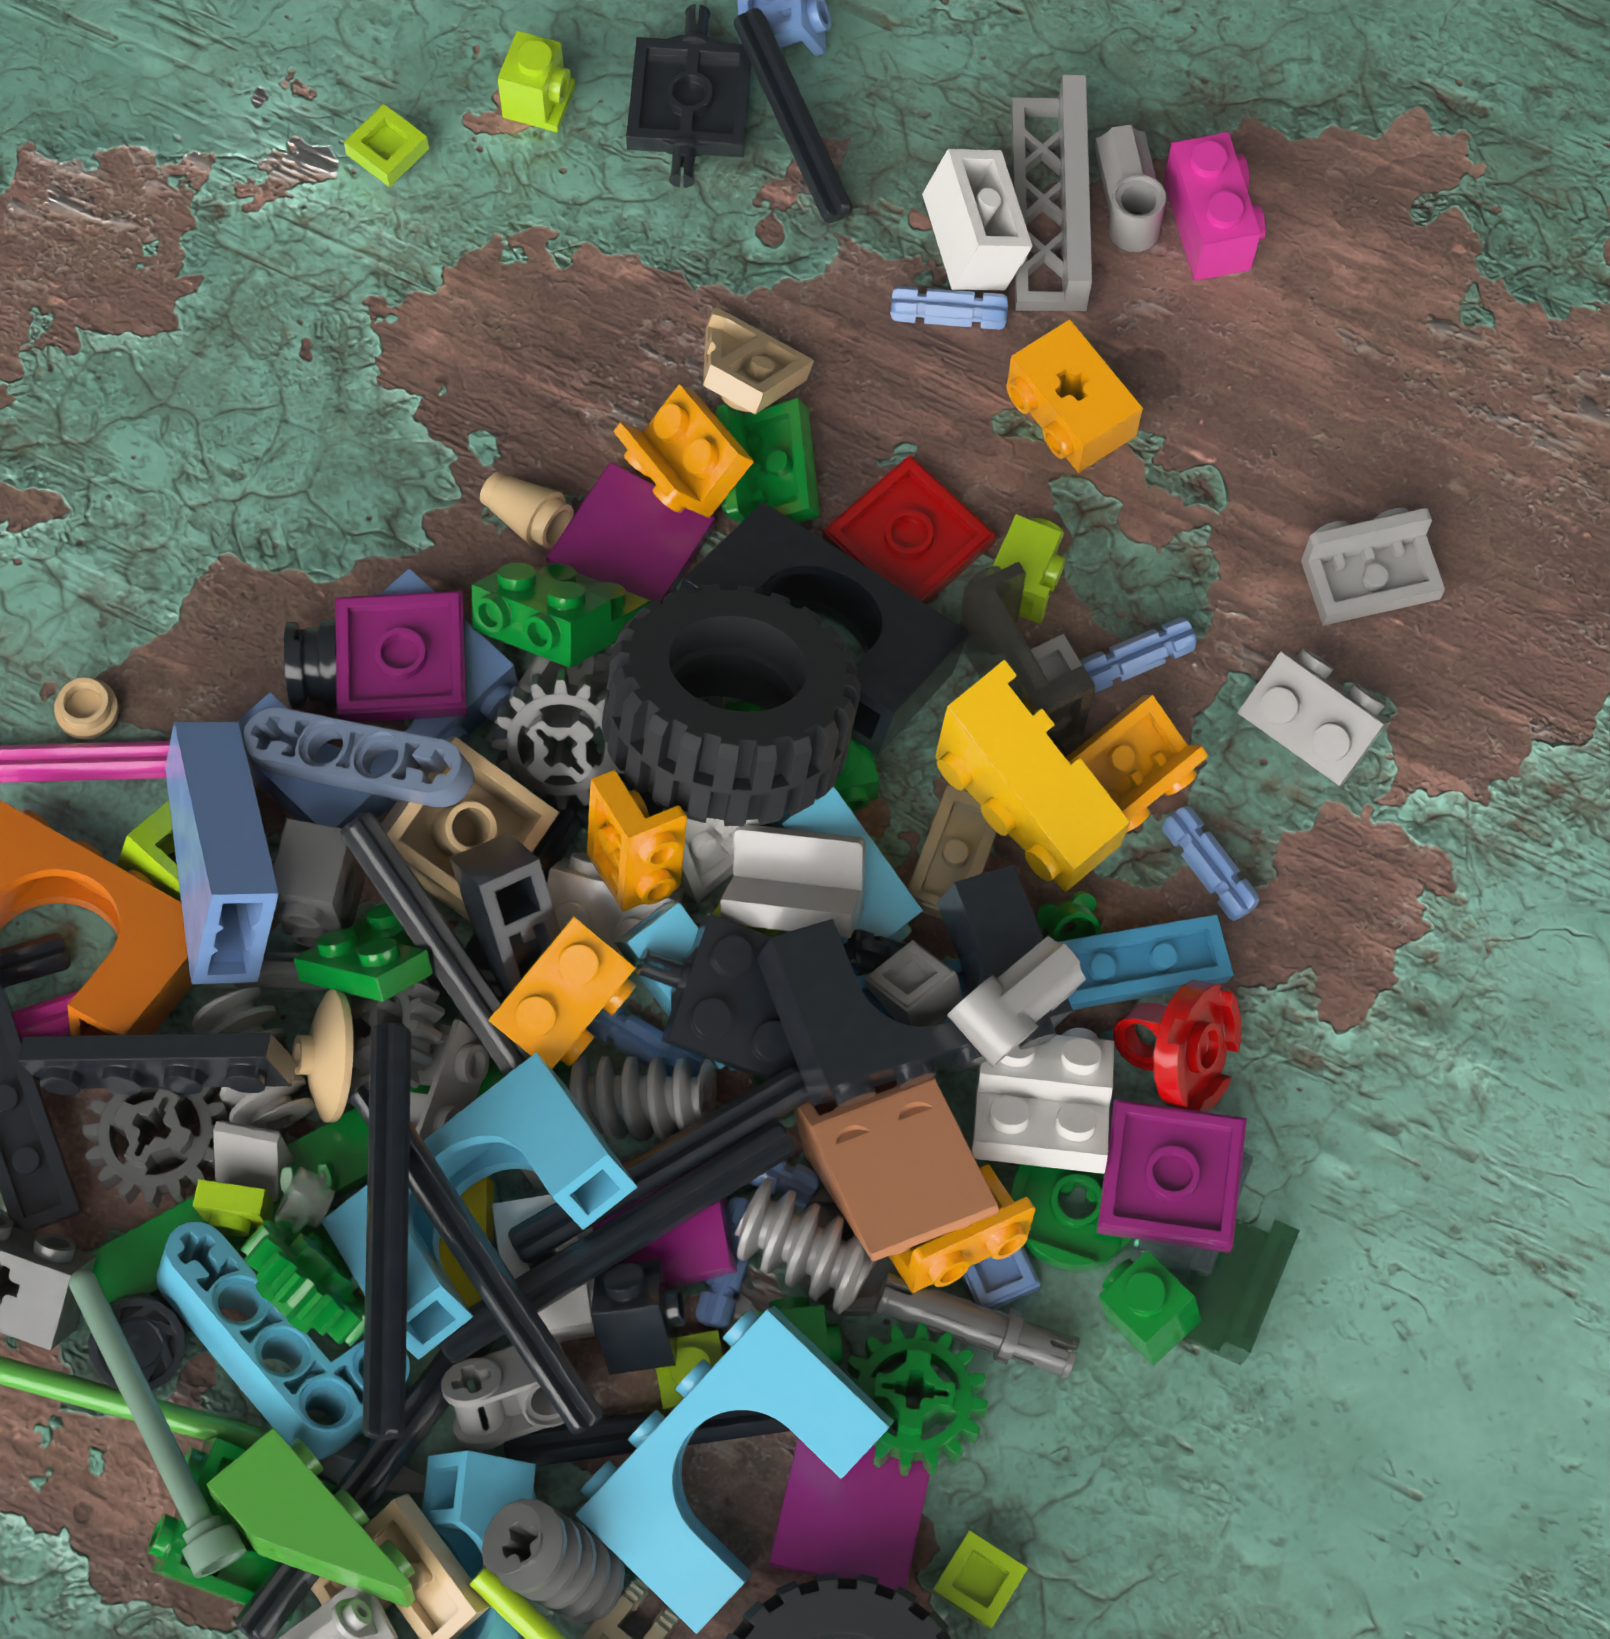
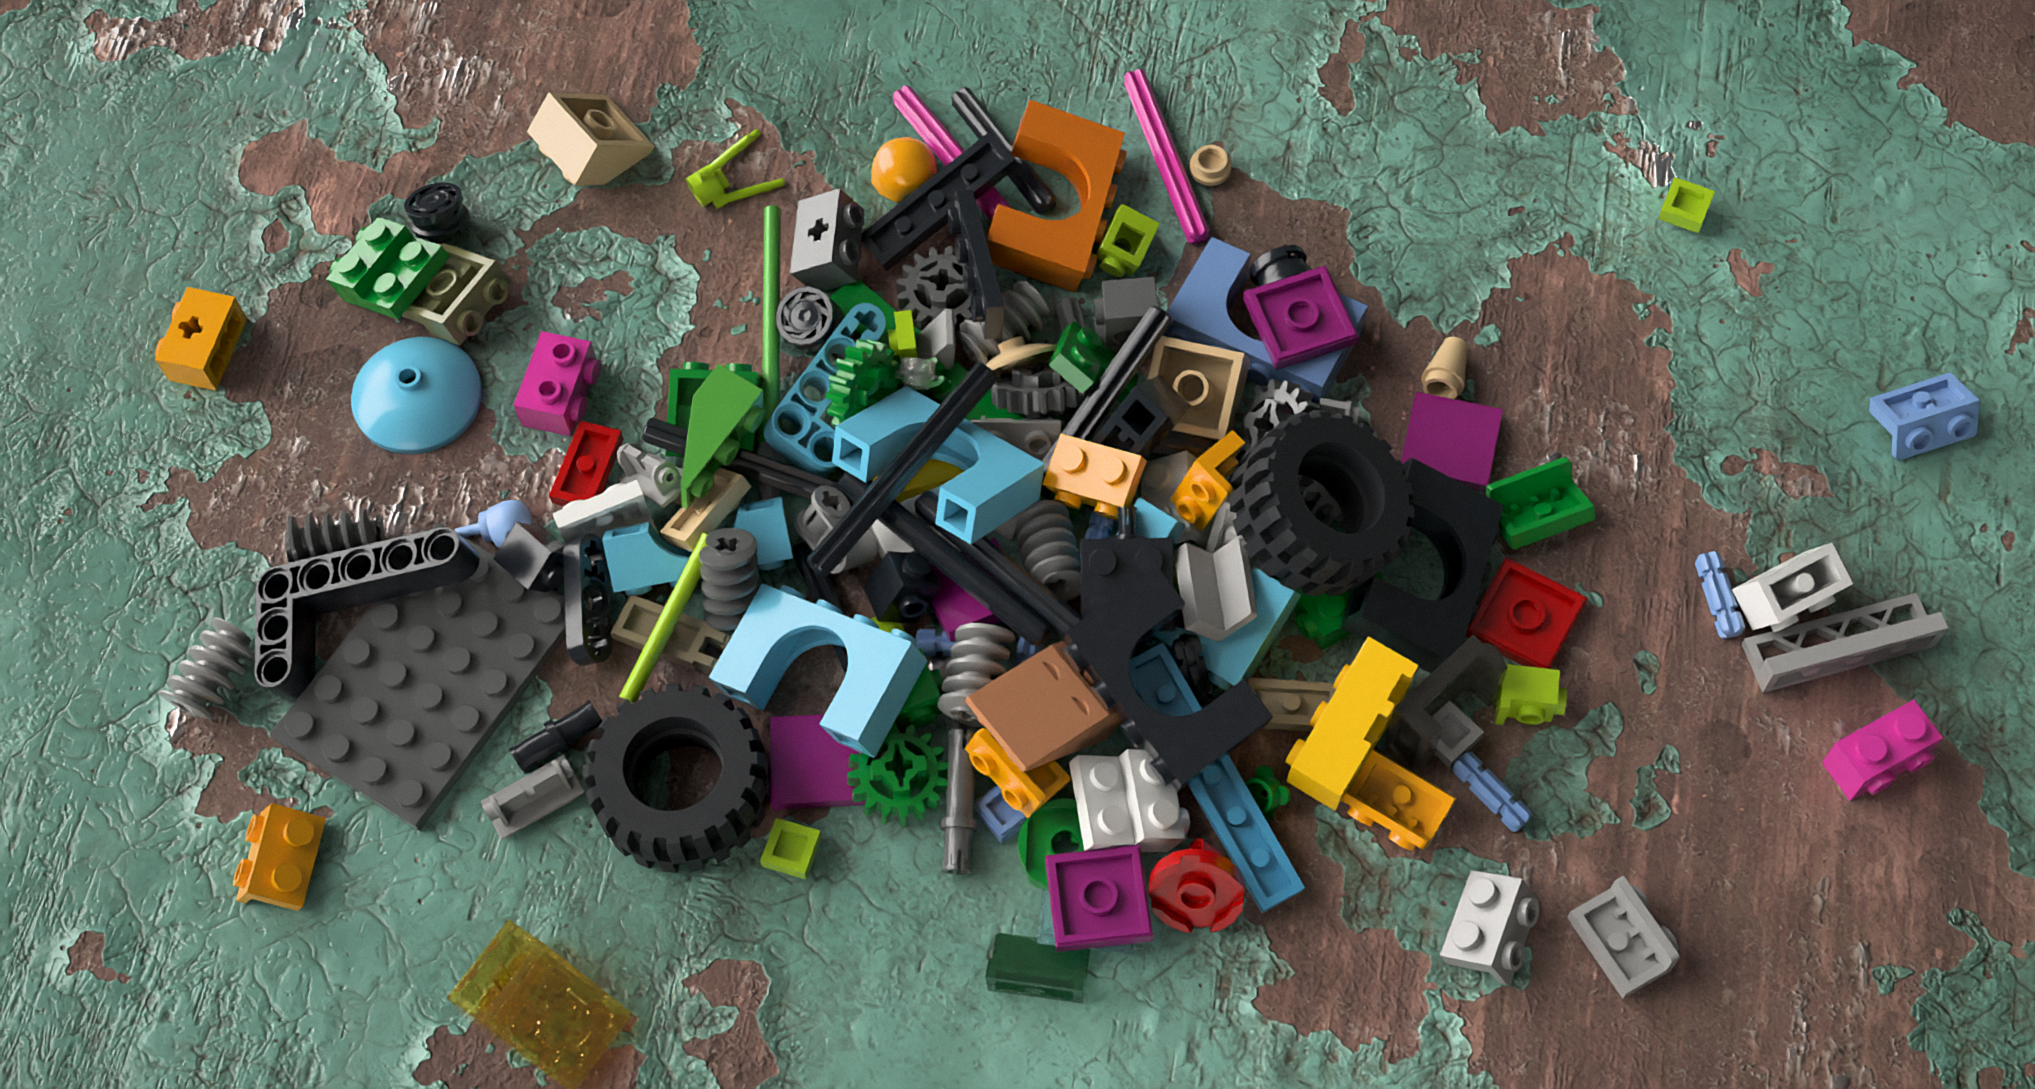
camera: 80 degrees right, 5 degrees down
sand green piece [69,1269,246,1578] -> none
medium blue slope [165,722,279,984] -> none
sand blue beam [242,707,474,807] -> none
black axle [362,1023,411,1440] -> none
green plate [472,563,650,668] -> none
lime brick [497,30,576,133] -> none
light orange bracket [613,384,754,518] -> none
black plate [626,4,752,188] -> none
tan wing [703,307,814,414] -> none
black axle [734,8,853,224] -> none
light grey slope [864,940,963,1027] -> none
light grey piece [947,936,1086,1067] -> none
light orange brick [1006,319,1143,473] -> none
light grey piece [1094,124,1166,252] -> none
green brick [1098,1250,1202,1366] -> none
medium blue axle [1162,806,1260,921] -> none

